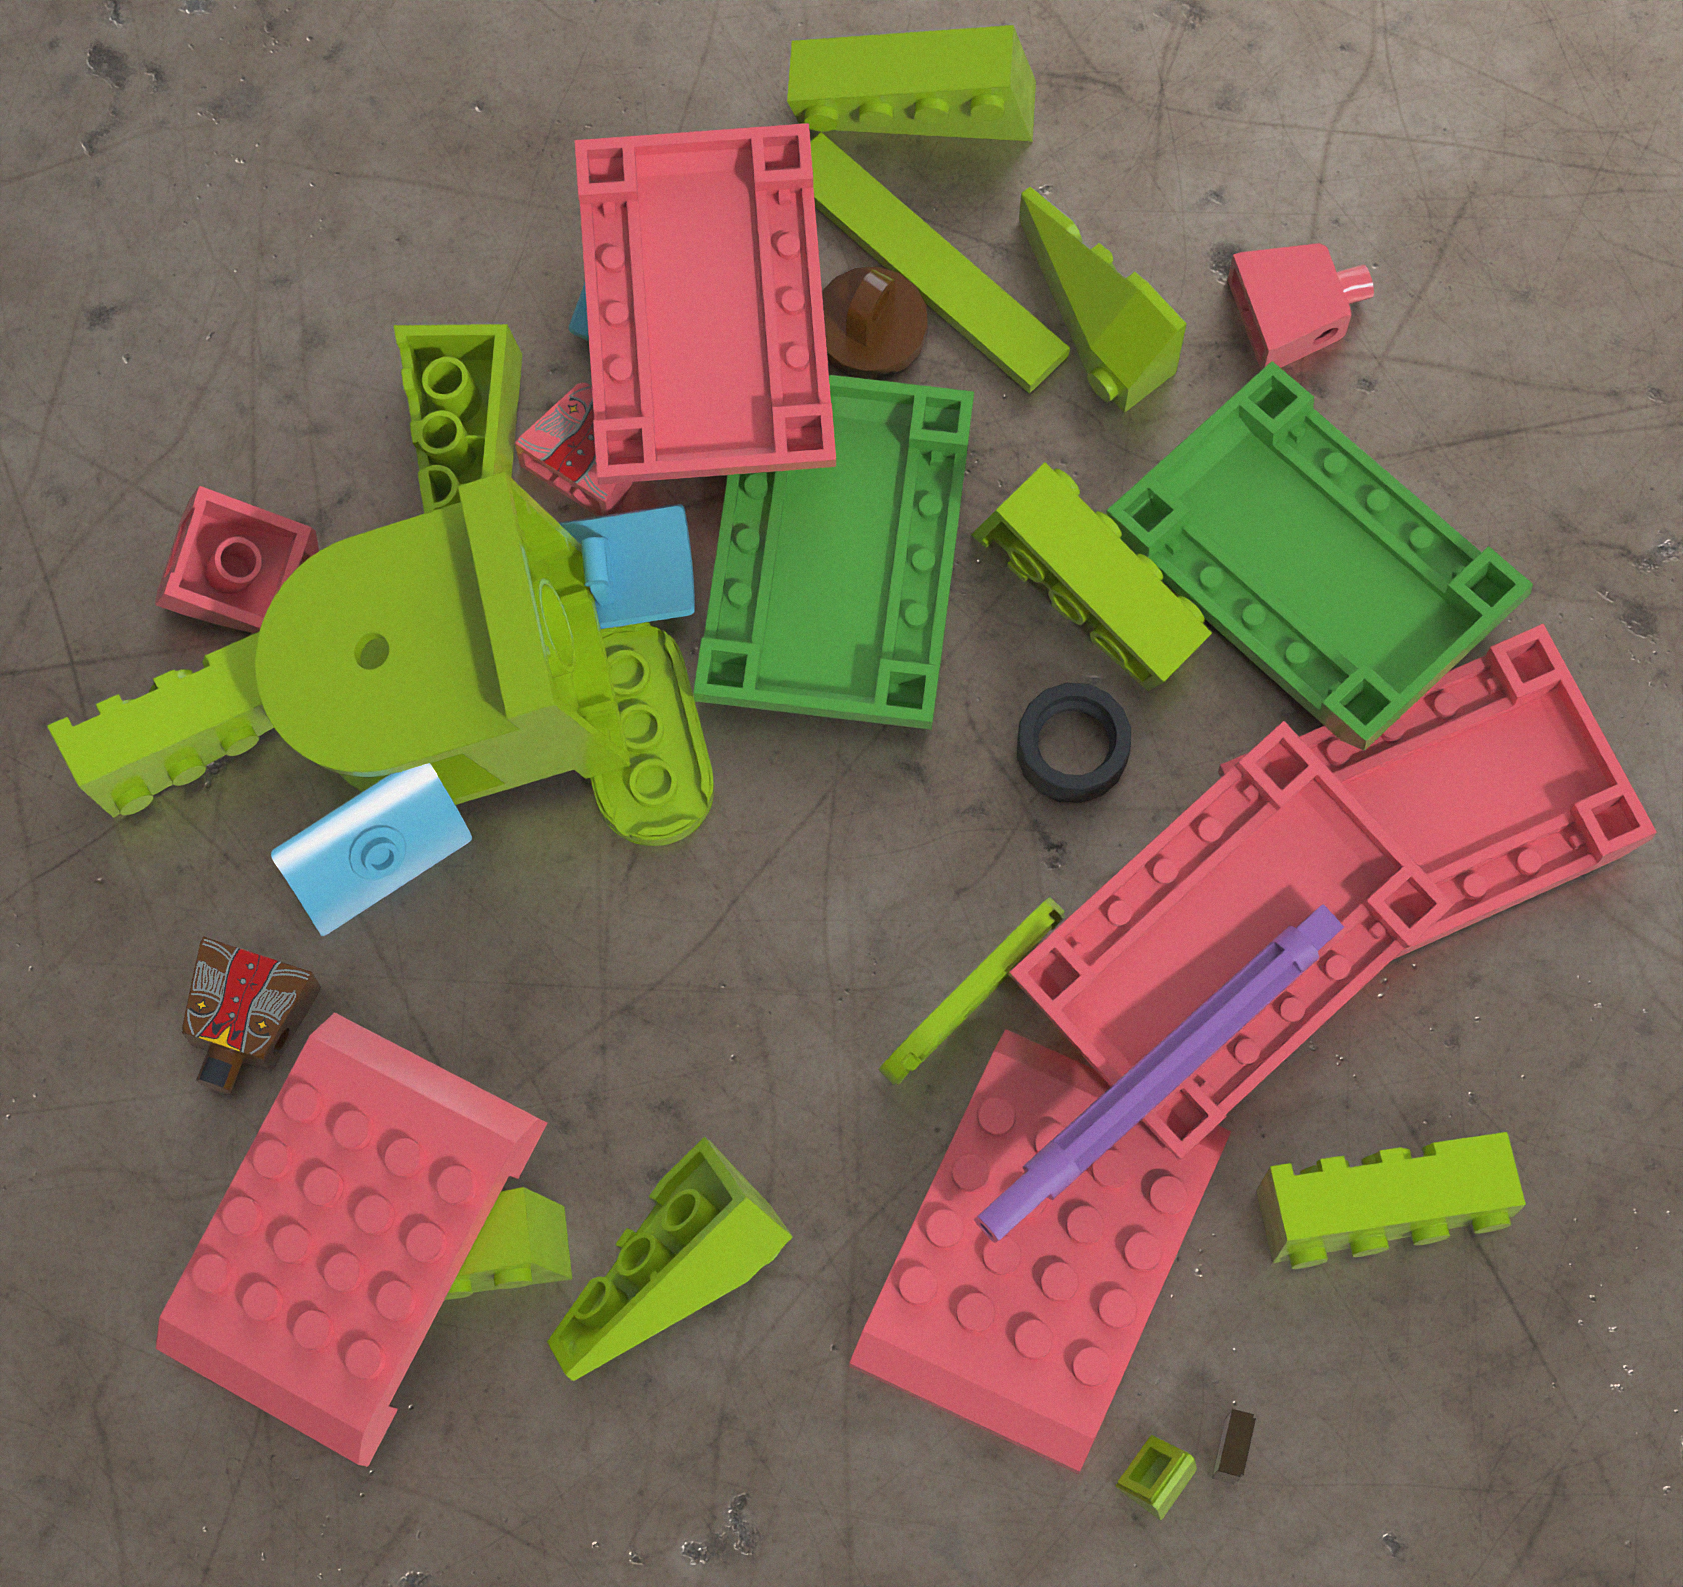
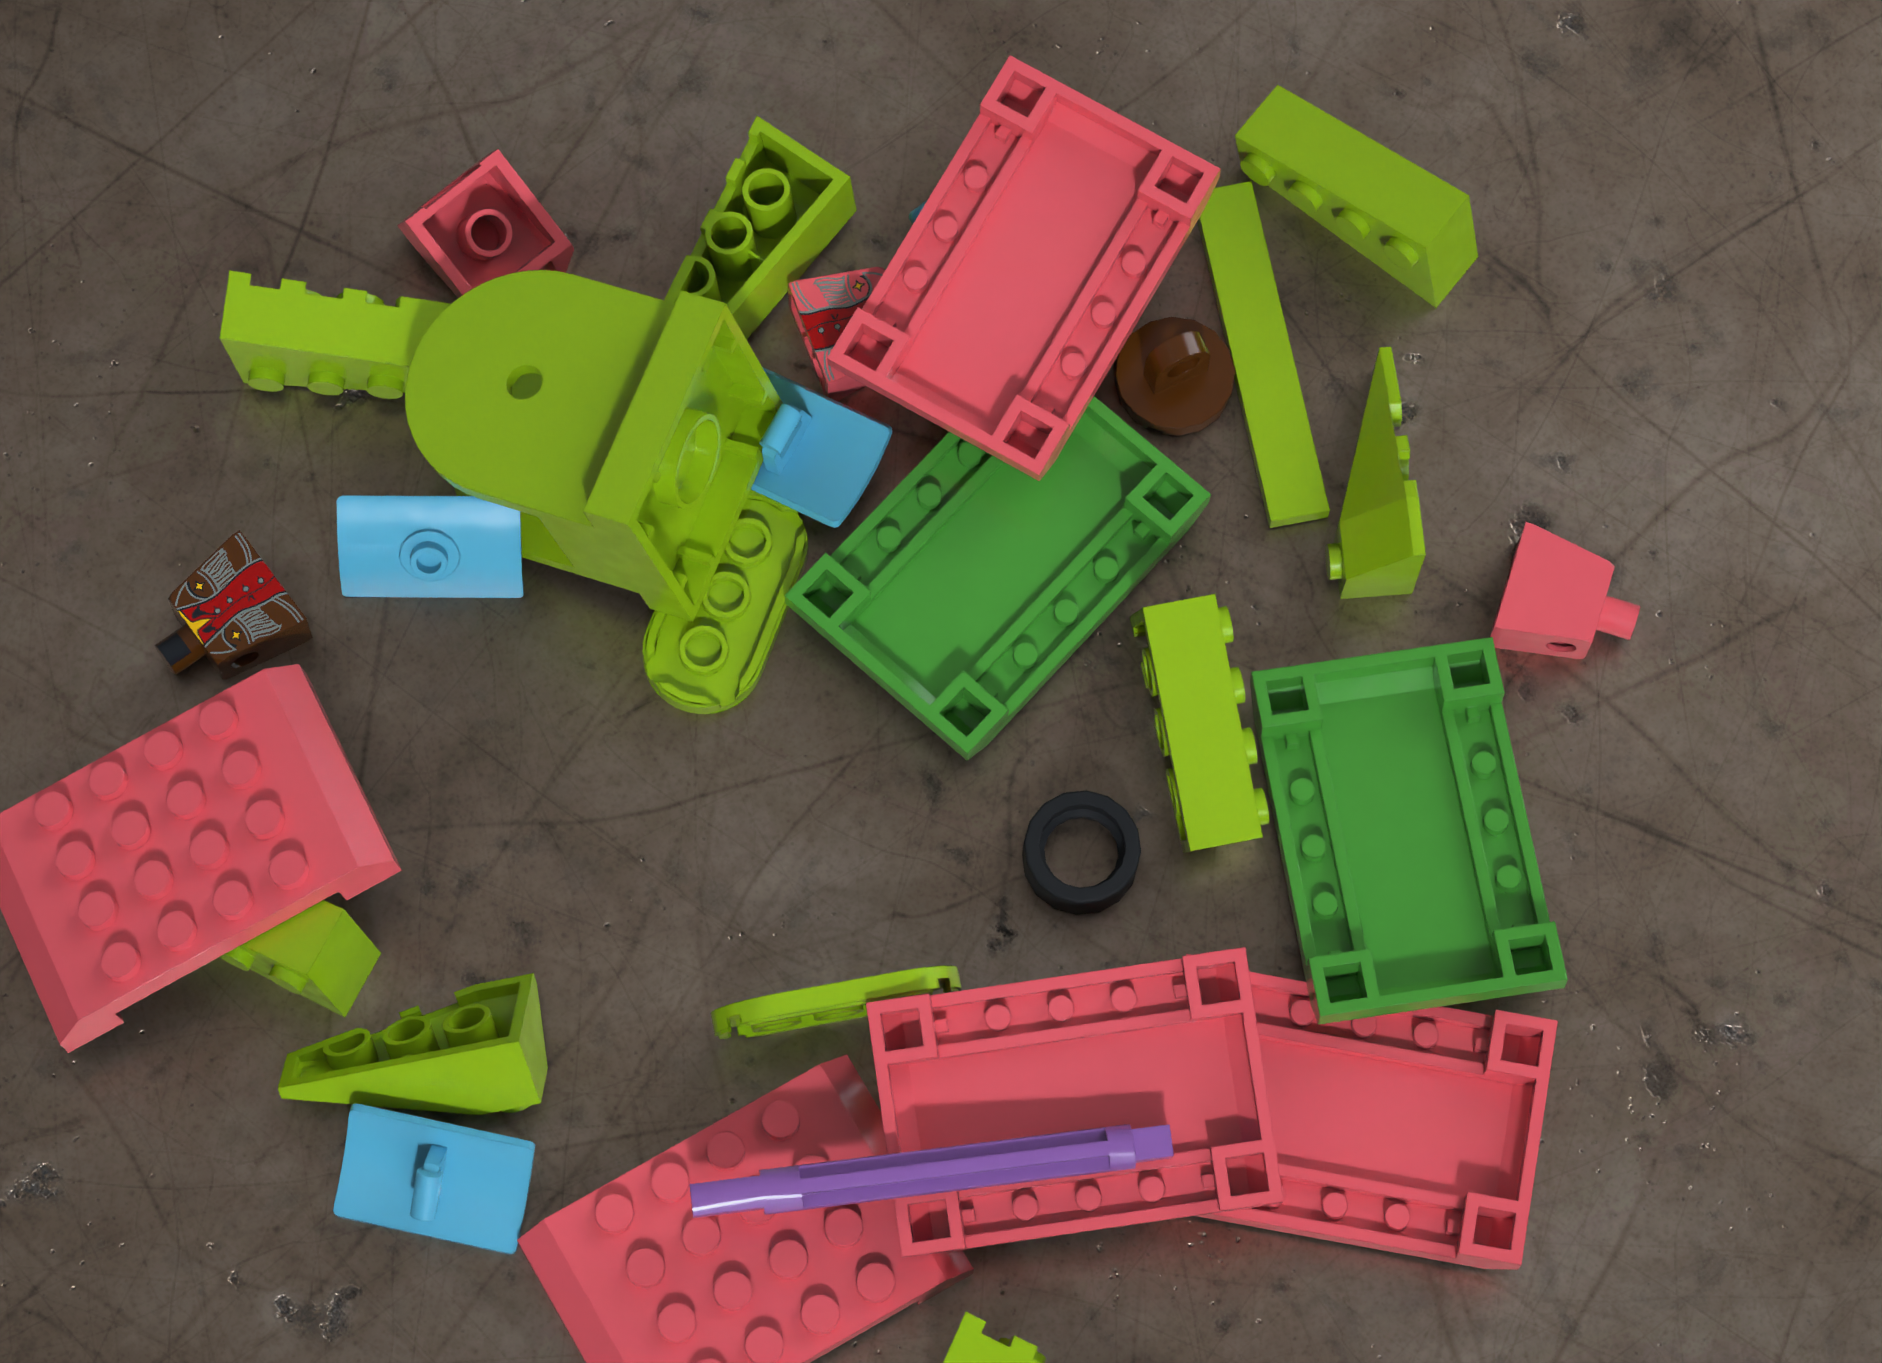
camera: 30 degrees right, 0 degrees up
none -> medium azure shield [333,1103,535,1255]

